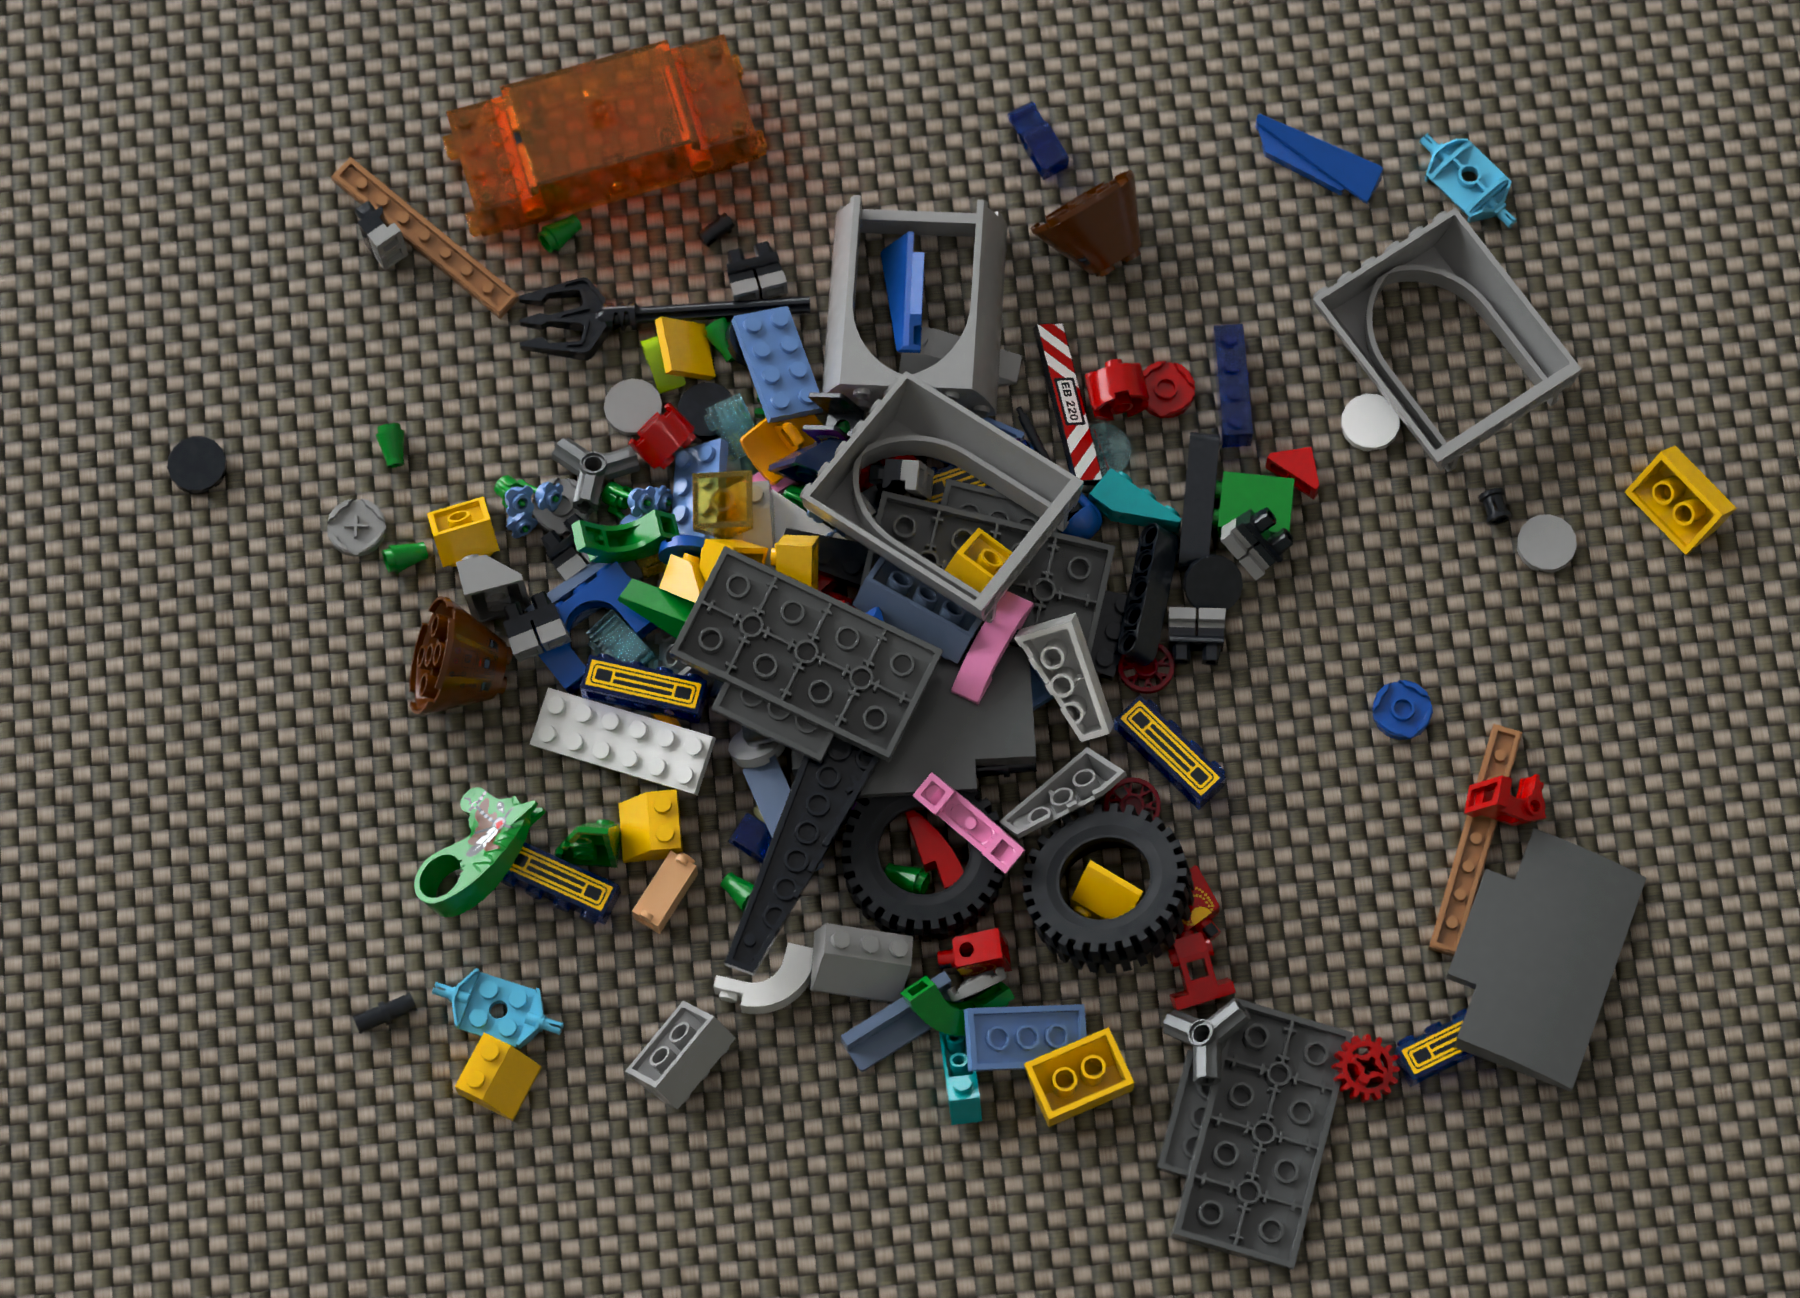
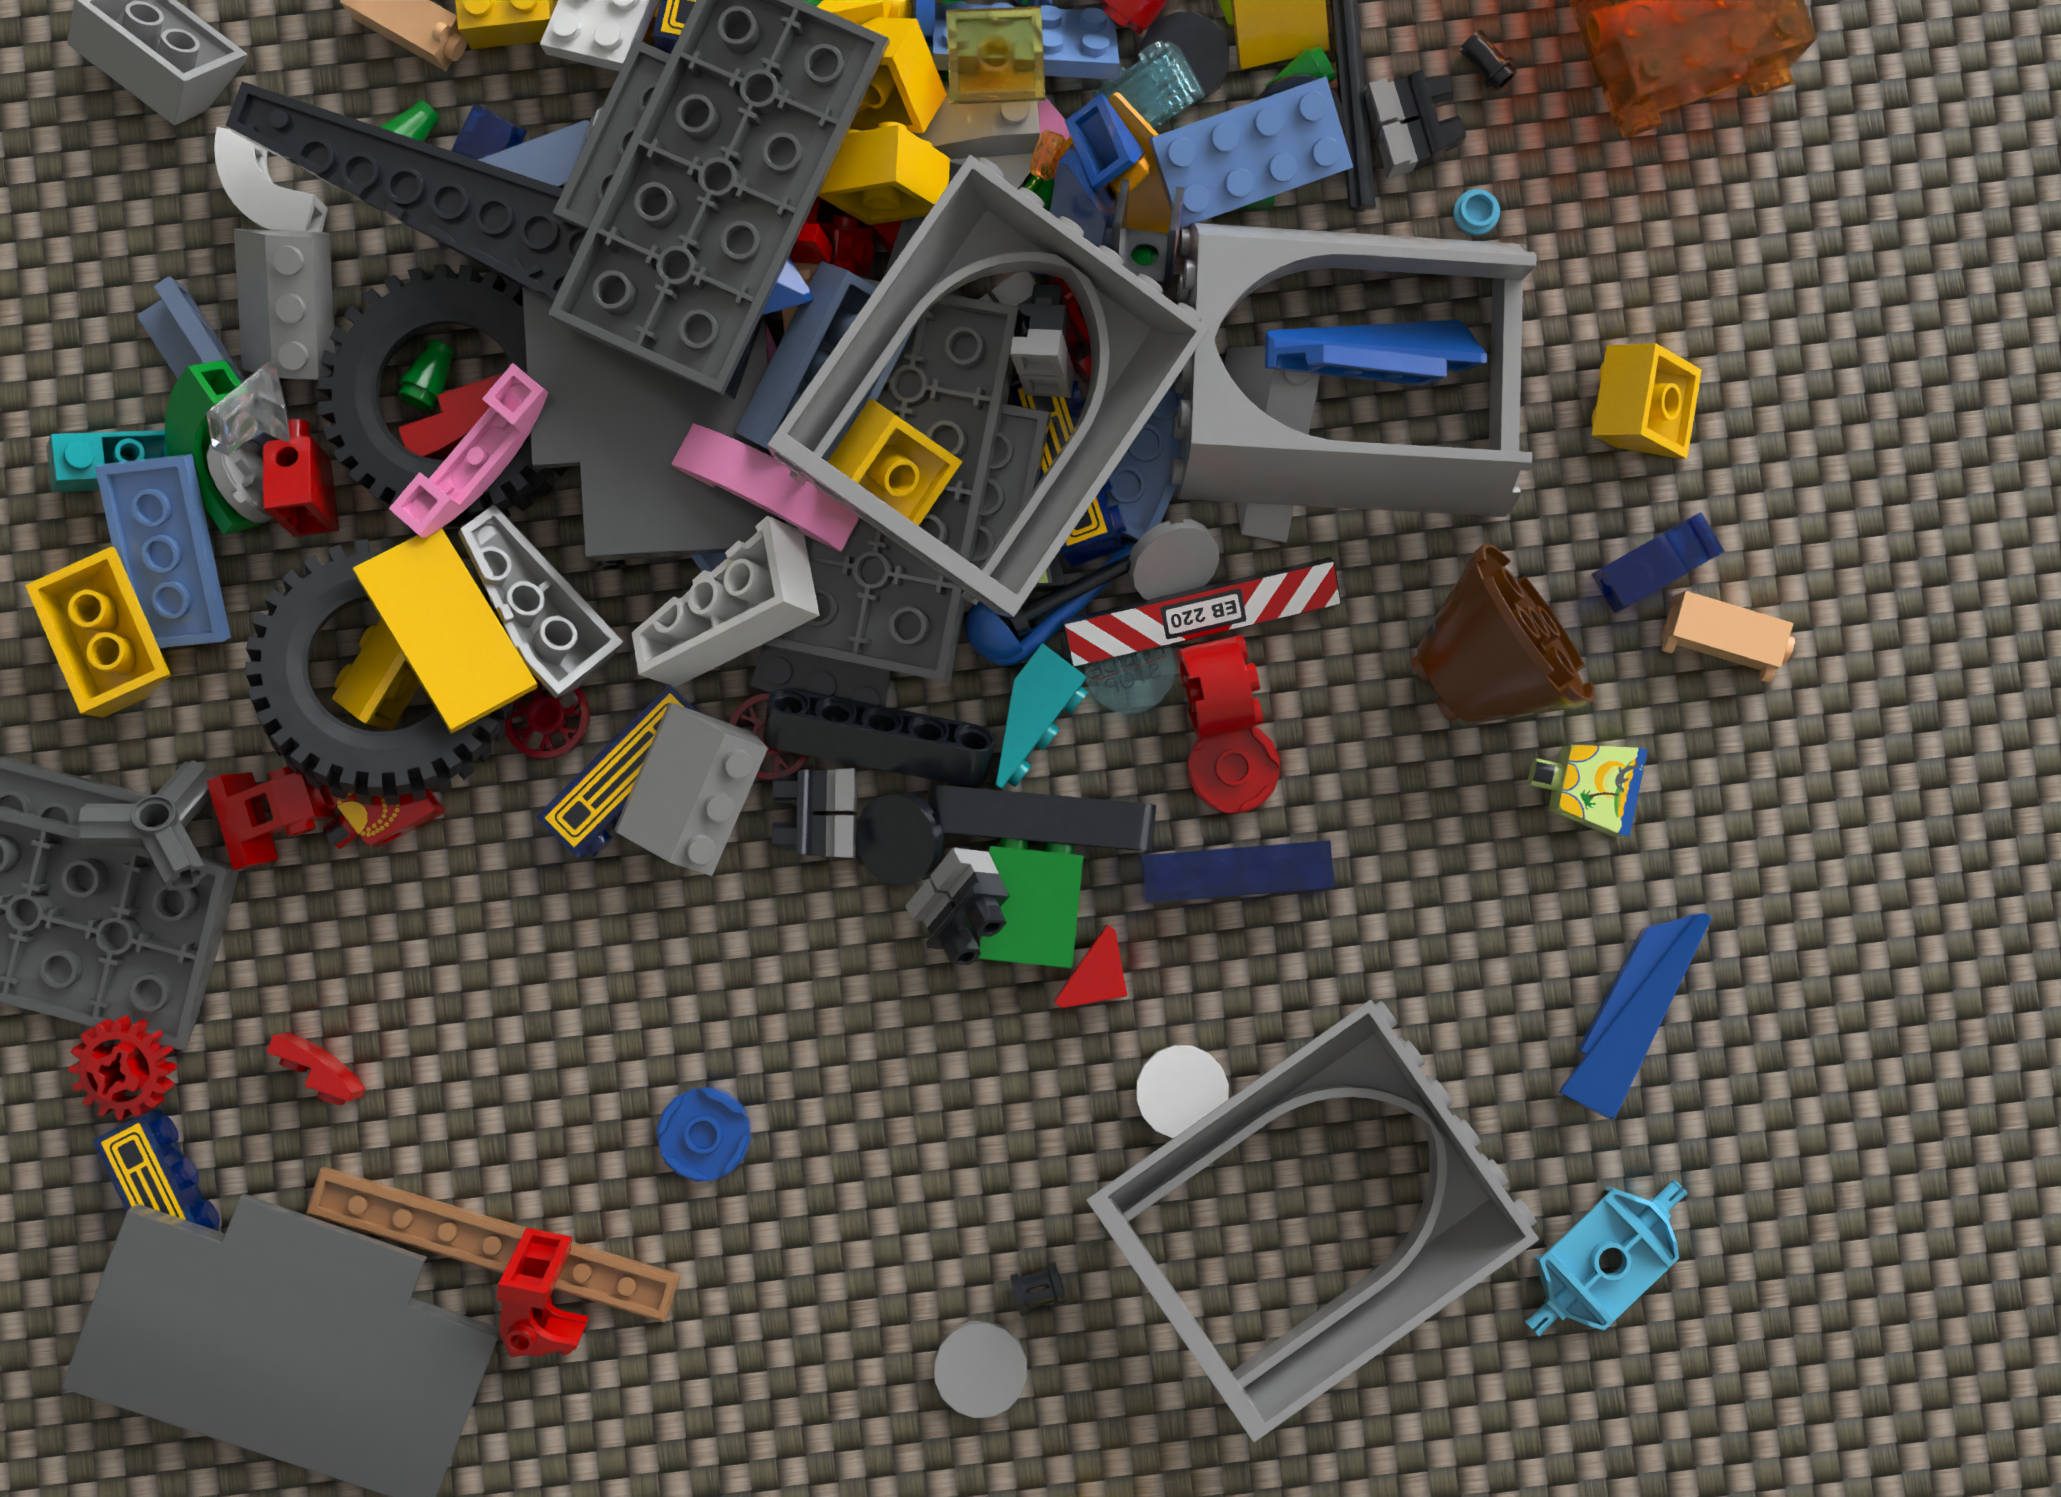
camera: 85 degrees right, 15 degrees up
none -> clear slope [206,362,290,456]
none -> red slope [266,1032,366,1106]
none -> yellow tile [353,528,537,734]
none -> light grey slope [614,702,768,876]
none -> clear orange tile [1030,129,1065,180]
none -> blue slope [1065,93,1145,191]
none -> light grey tile [1128,519,1220,600]
none -> medium azure plate [1453,189,1500,236]
none -> torso [1528,745,1648,838]
none -> yellow slope [1592,343,1702,459]
none -> light nougat brick [1660,591,1795,683]

